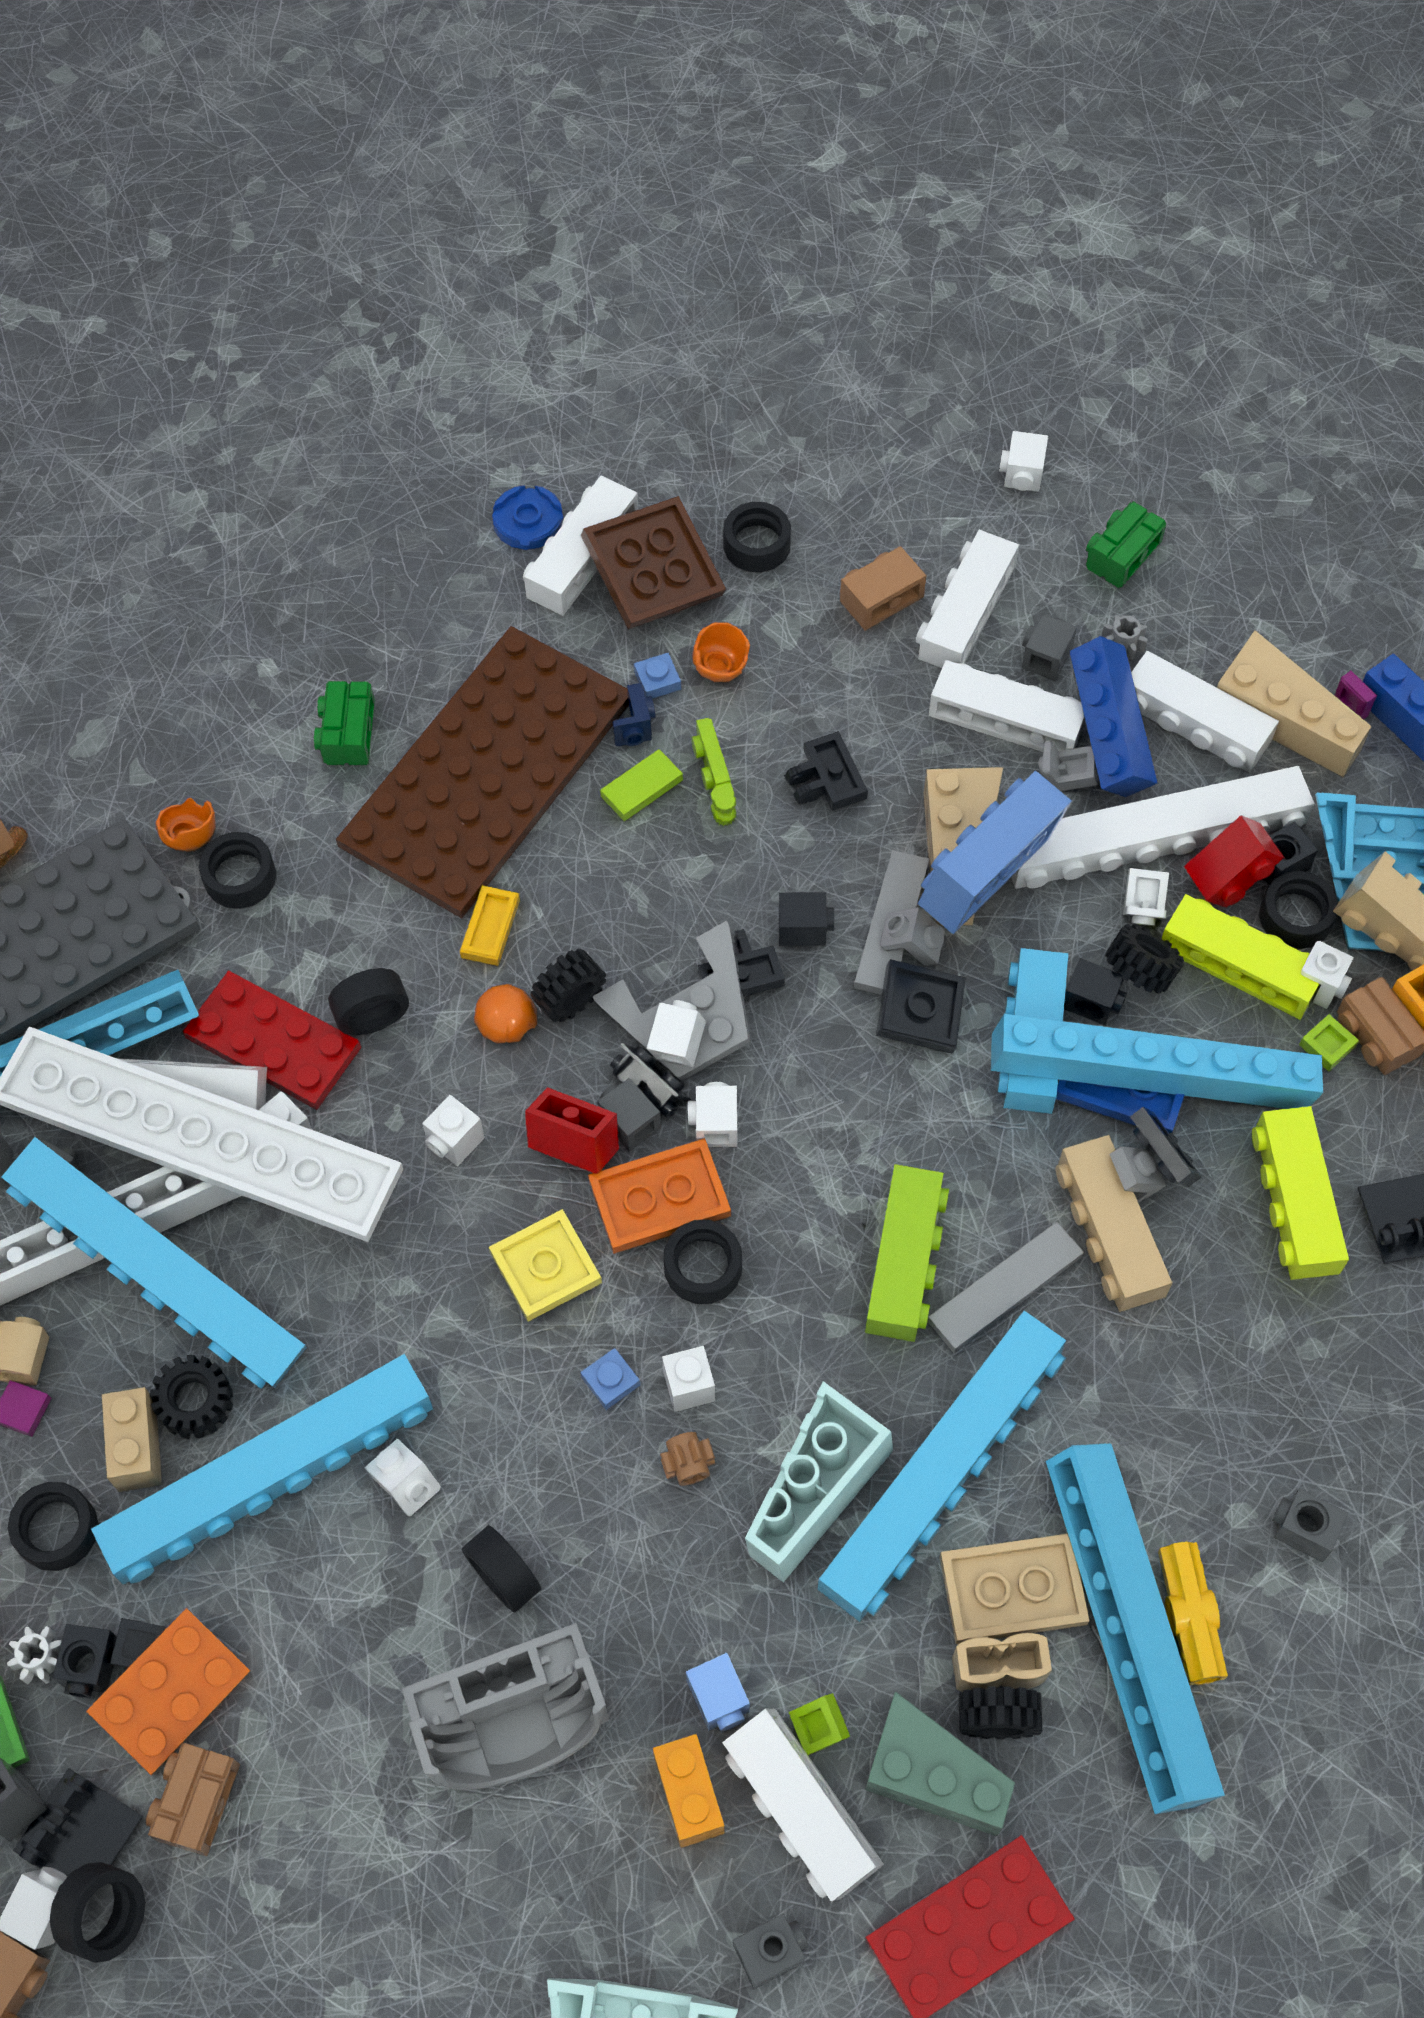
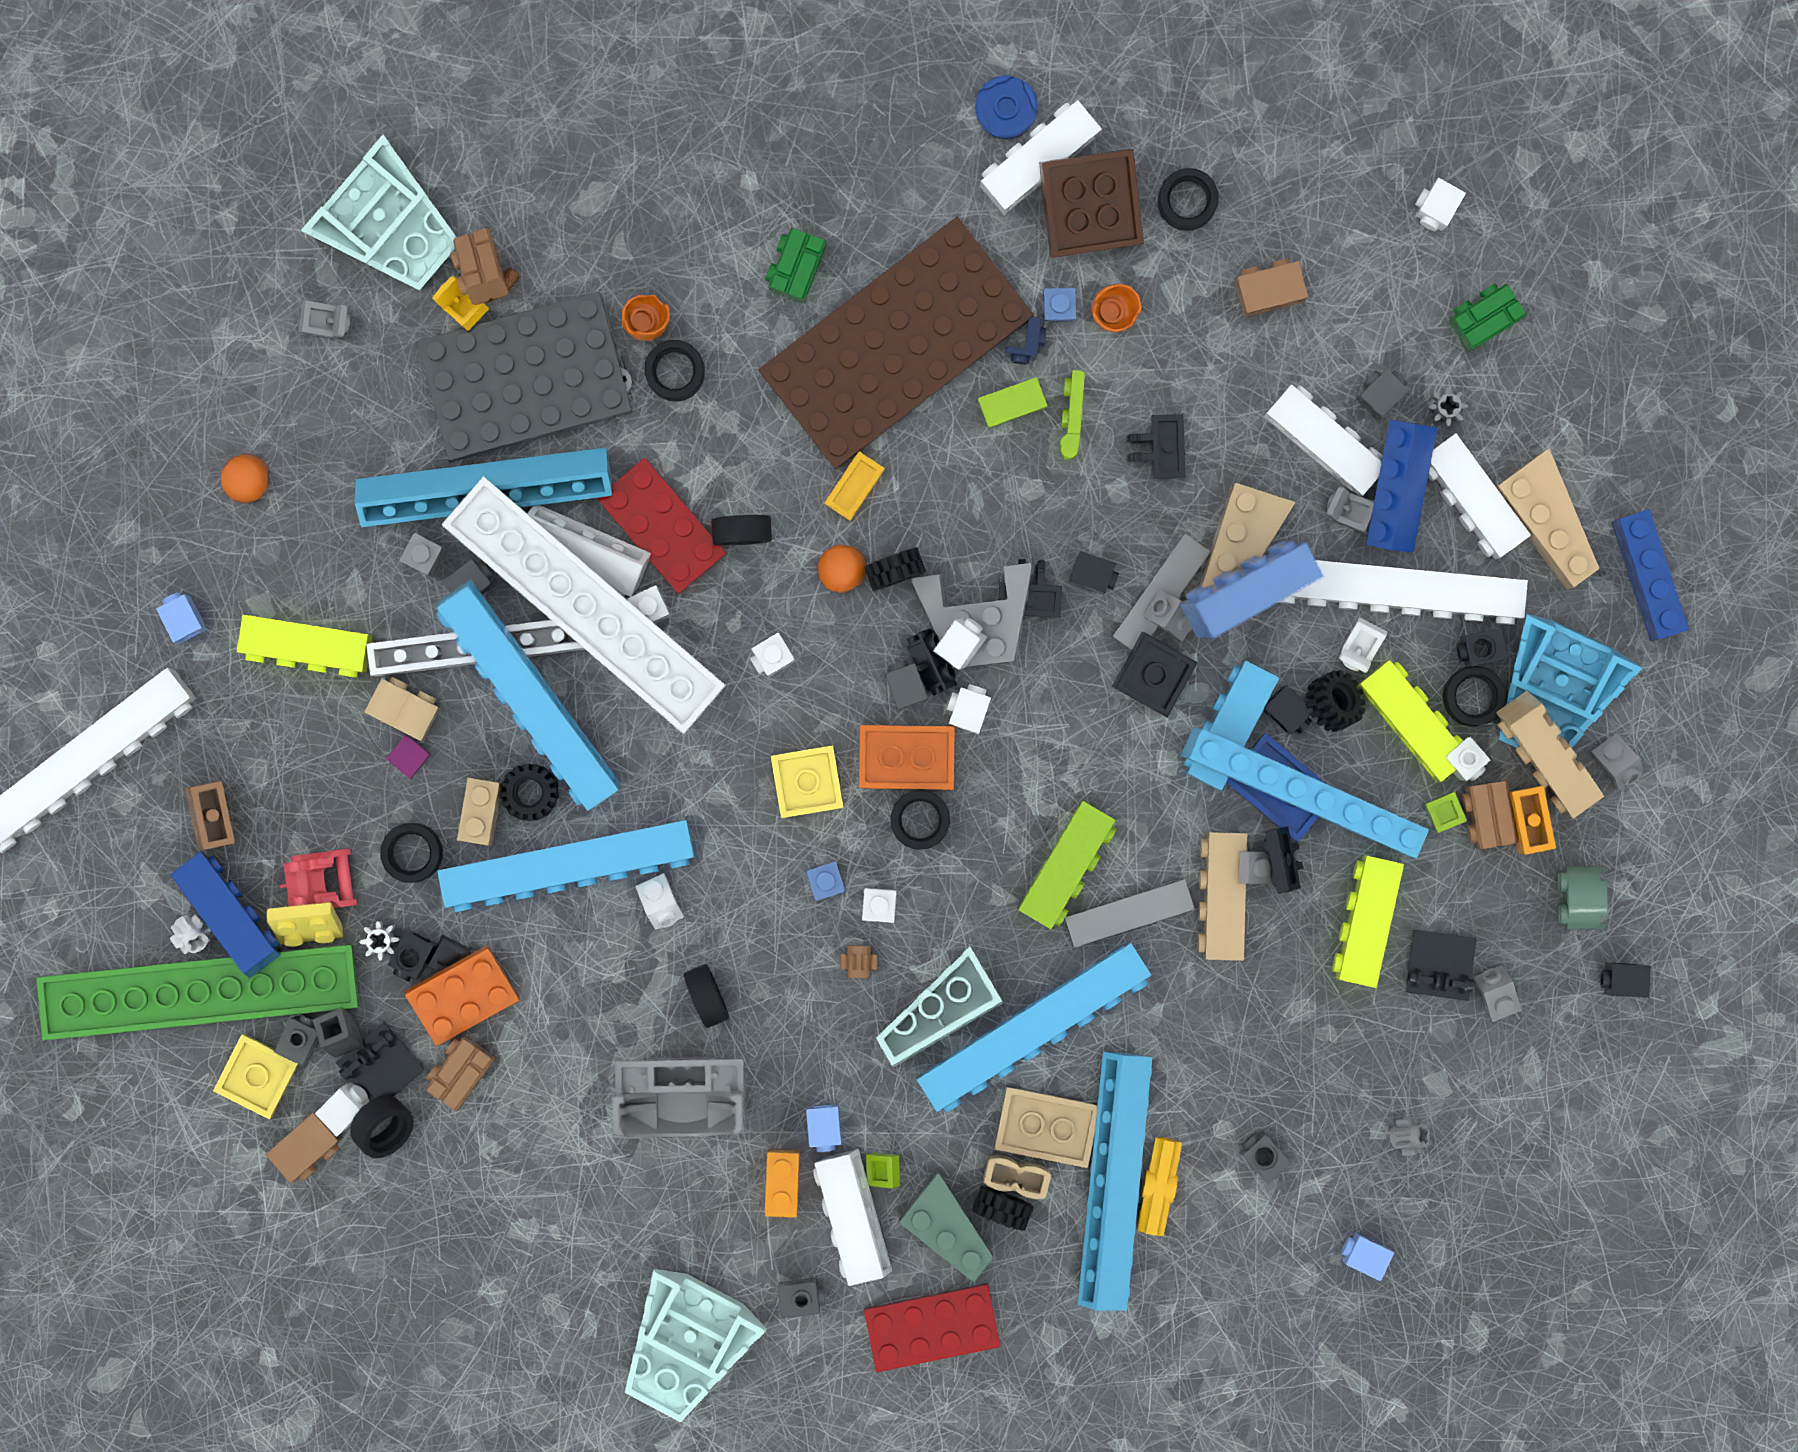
camera: 20 degrees right, 25 degrees up
red brick [525,1087,619,1174] -> none
white brick [916,529,1019,668] -> none
red brick [1184,815,1284,908] -> none
magenta tile [1334,671,1377,720] -> none

